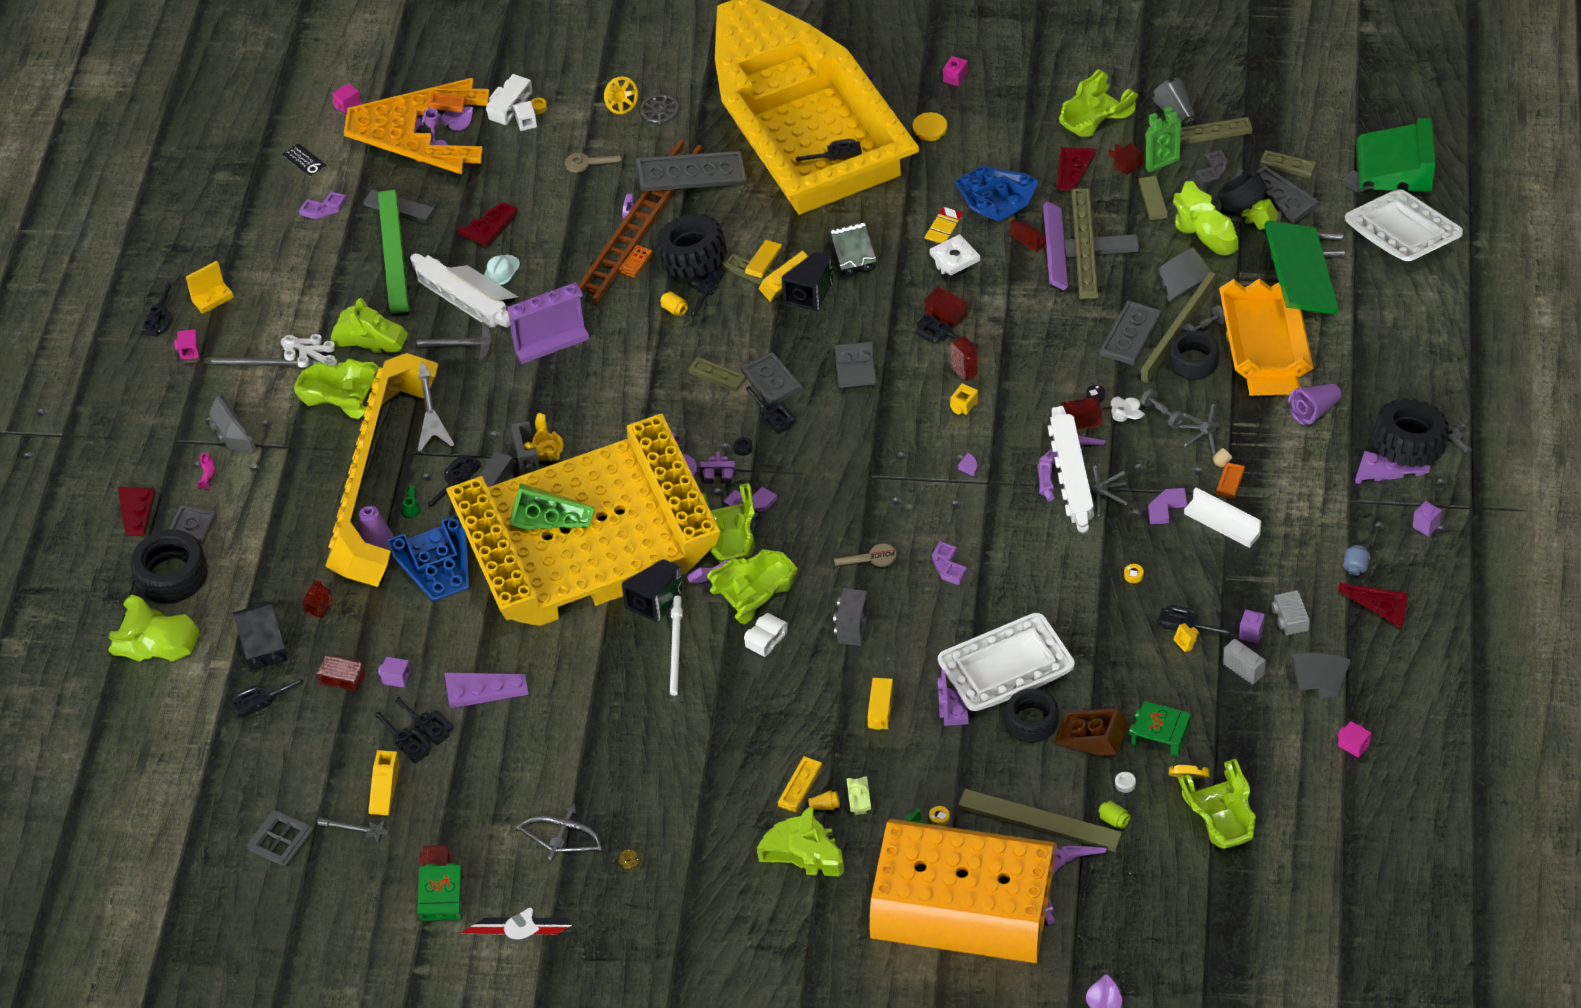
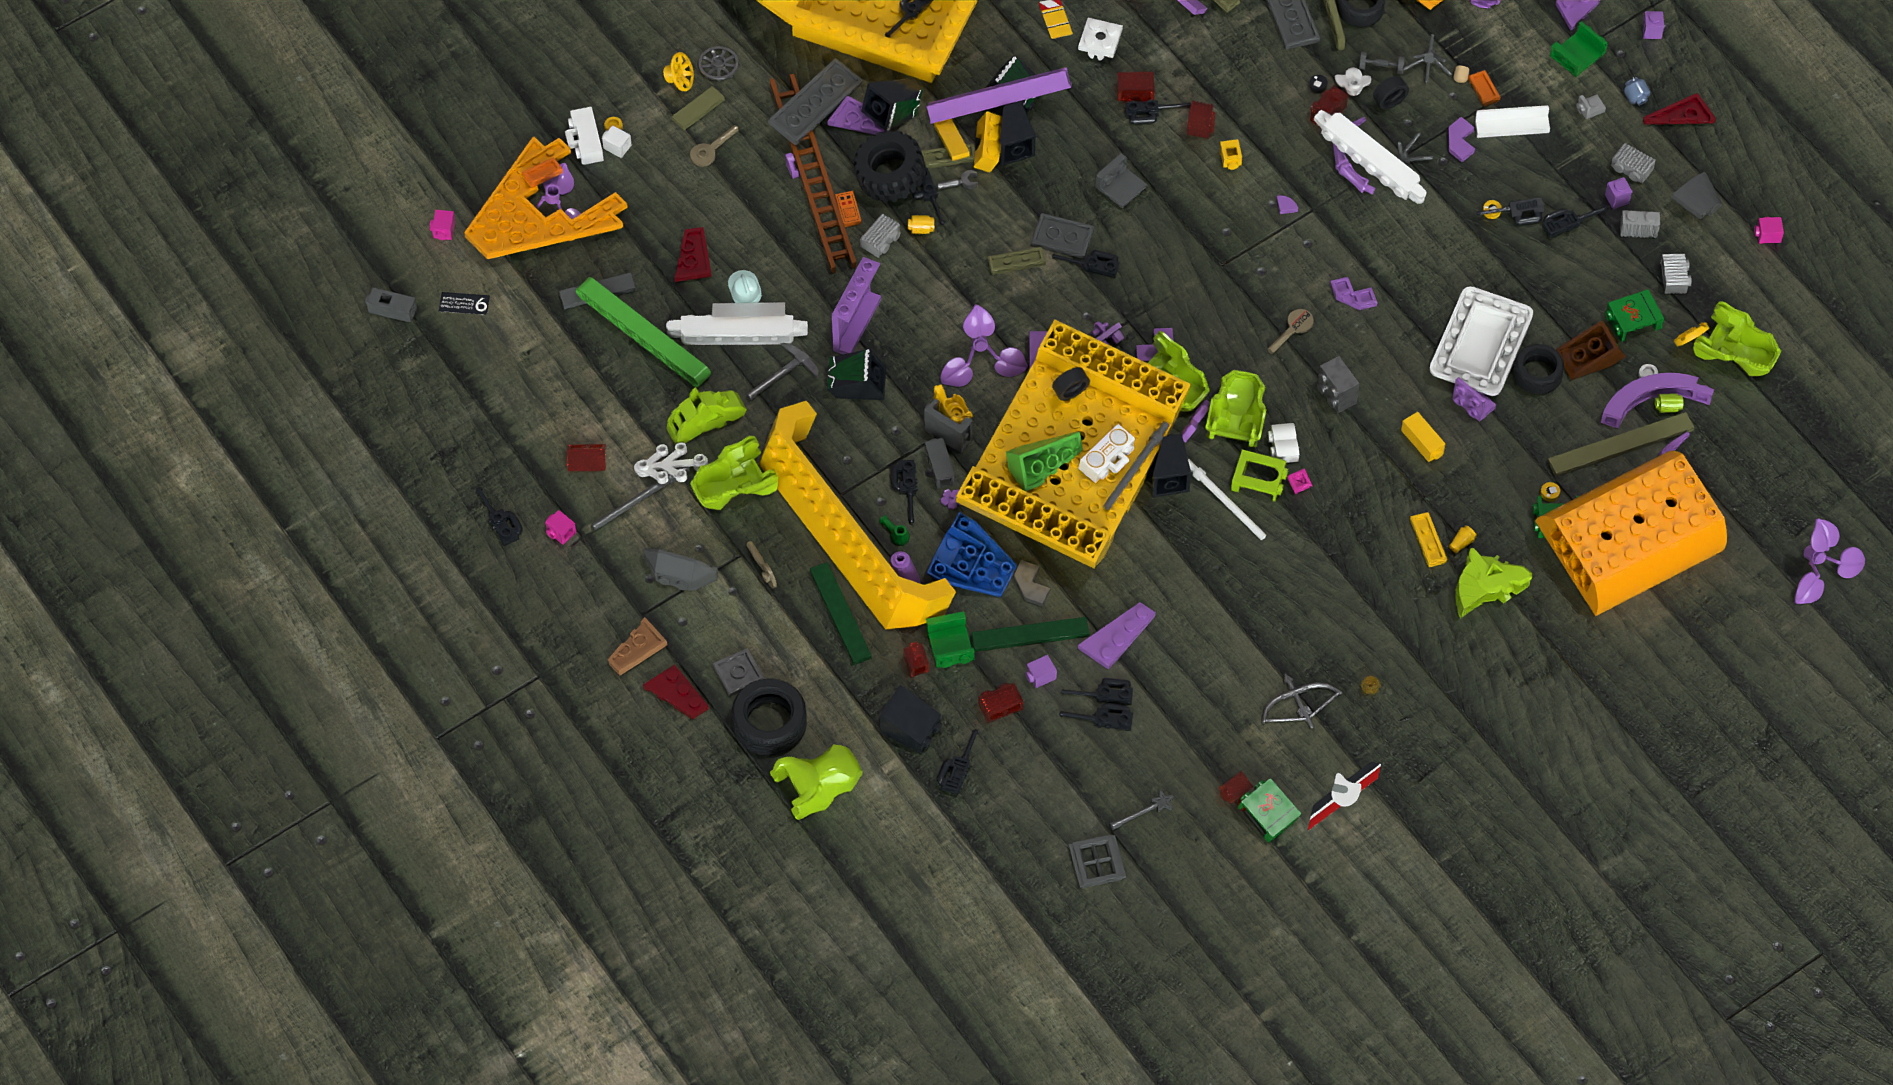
camera: 45 degrees left, 10 degrees up
yellow bracket [186,261,234,314] -> none
dark pink arm [197,453,216,490] -> none
medium lavender tile [299,191,347,219] -> none
yellow slope [369,750,400,815] -> none
flat silver piece [418,362,454,452] -> none
black tile [734,437,753,456] -> none
yellowish green hips [847,776,871,815] -> none
yellow tile [1173,623,1200,652] -> none
none -> dark grey brick [365,288,417,323]
none -> clear red panel [567,444,606,471]
none -> medium nougat wing [608,617,667,676]
none -> olive tile [672,86,725,131]
none -> dark tan piece [746,541,777,589]
none -> dark green tile [810,562,872,665]
none -> black slope [826,349,886,400]
none -> medium lavender wing [827,96,886,135]
none -> light grey brick [860,214,901,258]
none -> black slope [861,78,923,131]
none -> medium lavender tile [926,67,1072,124]
none -> green panel [926,611,974,668]
none -> flat silver piece [937,170,978,190]
none -> medium lavender plant [940,304,1028,387]
none -> dark green tile [971,617,1089,652]
none -> flat silver tile [1014,560,1050,607]
none -> black tyre [1052,367,1090,401]
none -> white piece [1078,424,1135,483]
none -> dark grey bar [1103,422,1169,510]
none -> lime panel [1231,450,1288,502]
none -> dark pink tile [1287,469,1312,494]
none -> black tyre [1373,76,1409,109]
none -> black piece [1477,197,1545,225]
none -> green panel [1550,21,1608,77]
none -> light grey bracket [1577,94,1606,119]
none -> medium lavender arch [1601,373,1714,429]
none -> light grey brick [1661,253,1691,294]

